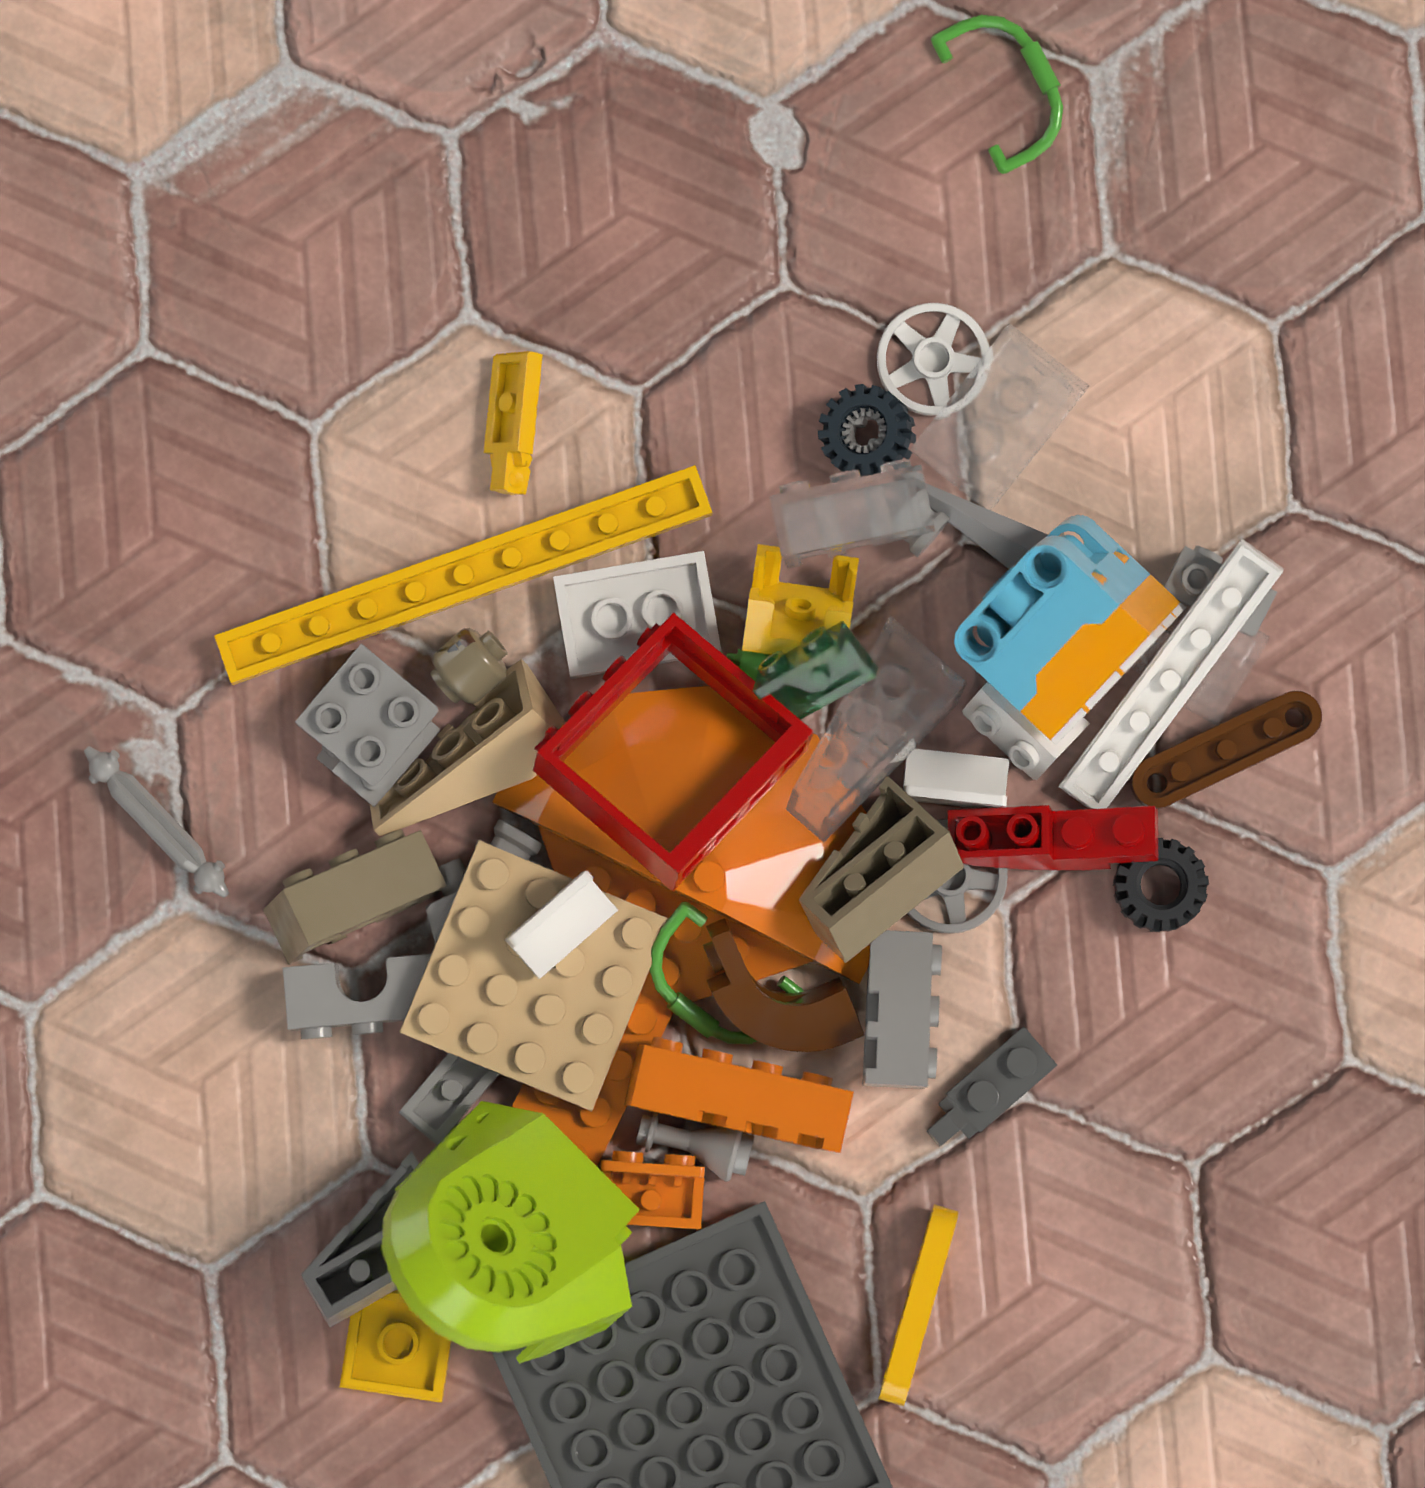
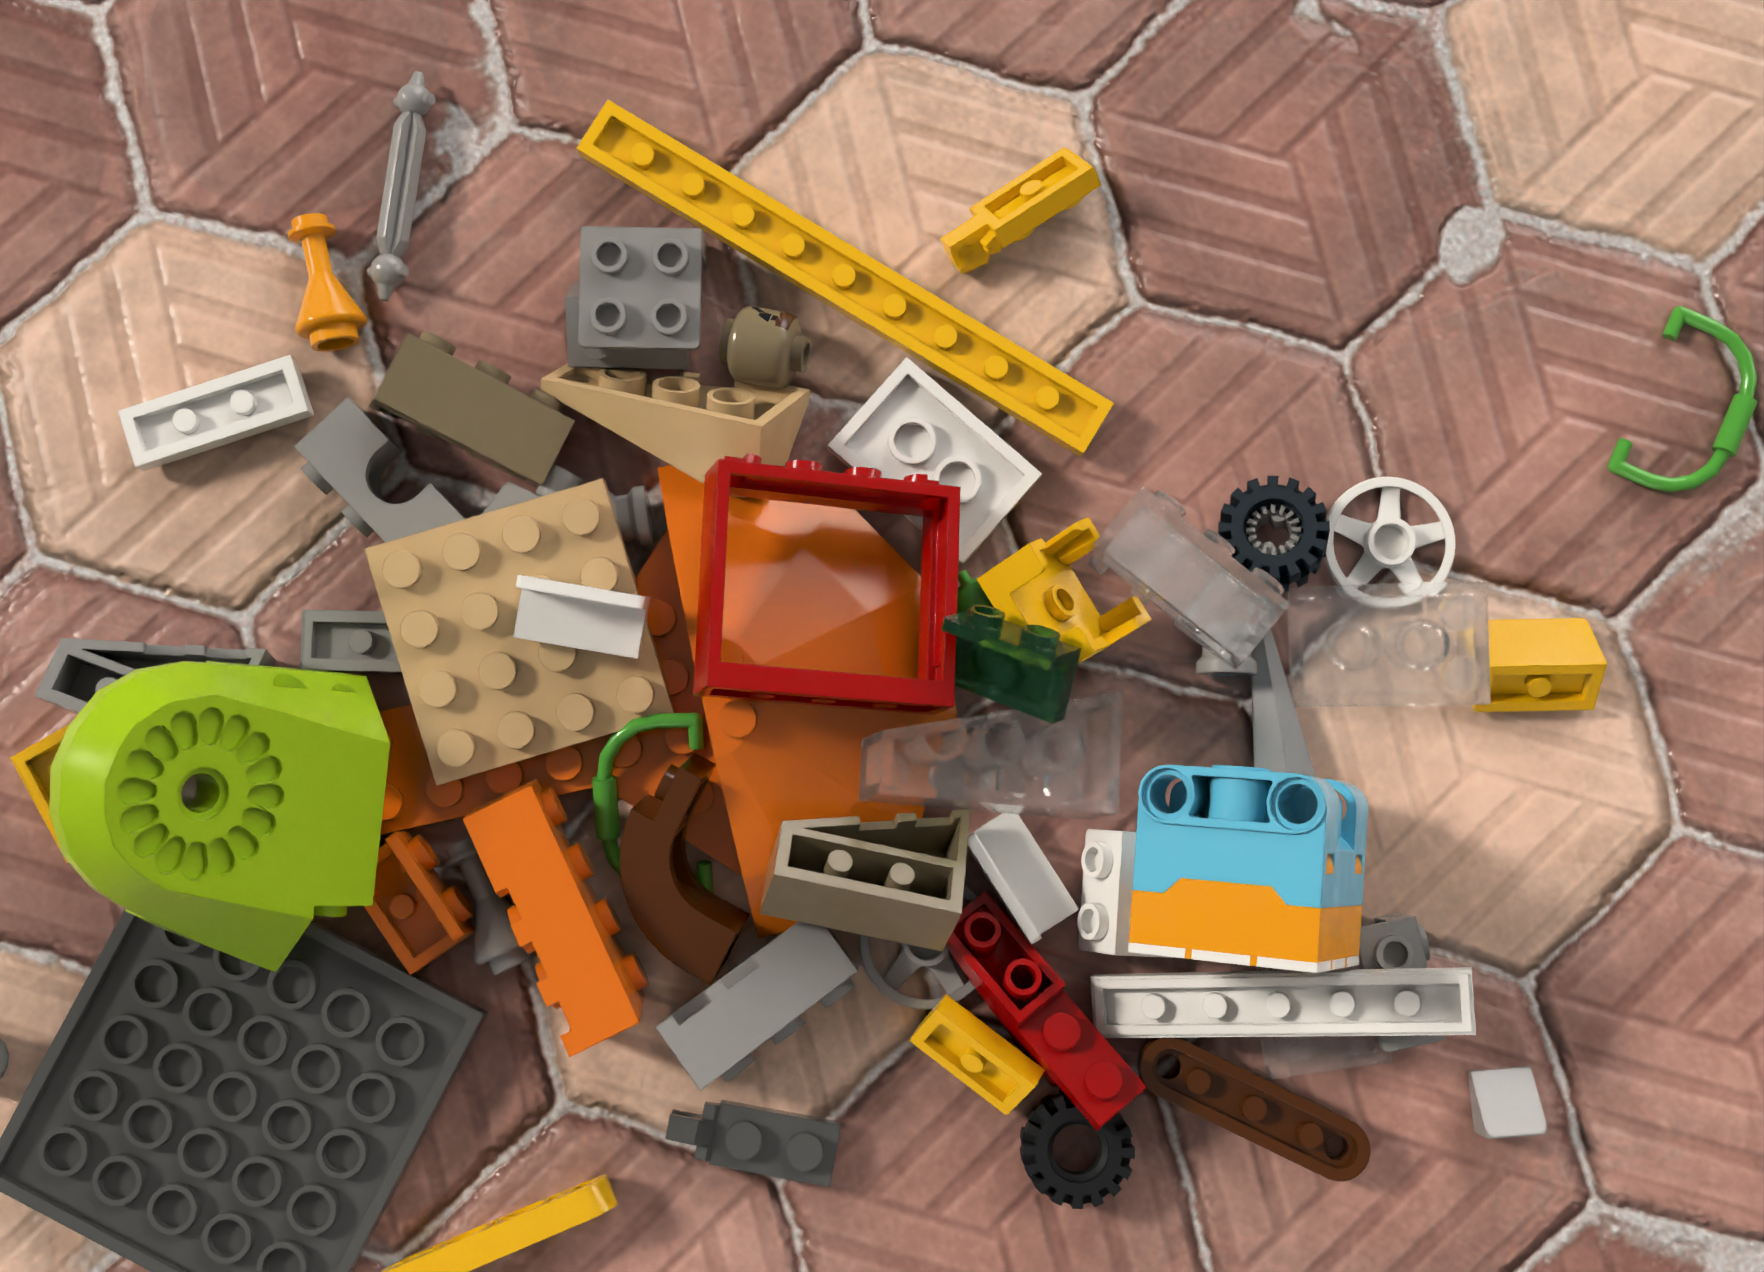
camera: 45 degrees right, 0 degrees up
none -> white plate [118,355,314,471]
none -> light orange piece [287,213,367,352]
none -> yellow plate [909,994,1045,1116]
none -> yellow panel [1467,618,1607,712]
none -> slope [1468,1066,1547,1139]

